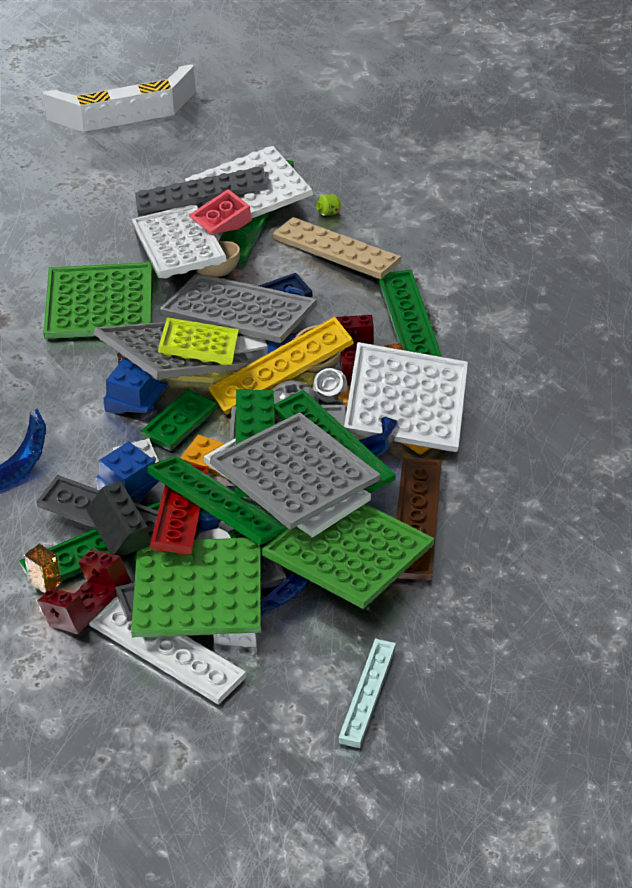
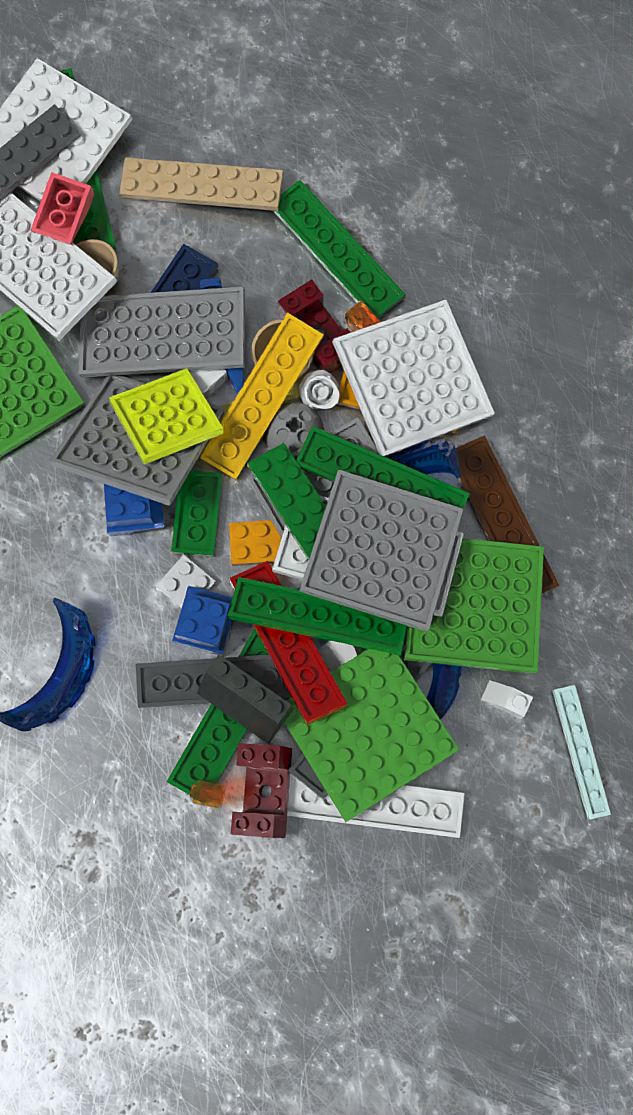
camera: 35 degrees left, 35 degrees up
lime head [316,194,342,216] -> none
none -> white slope [481,680,533,719]

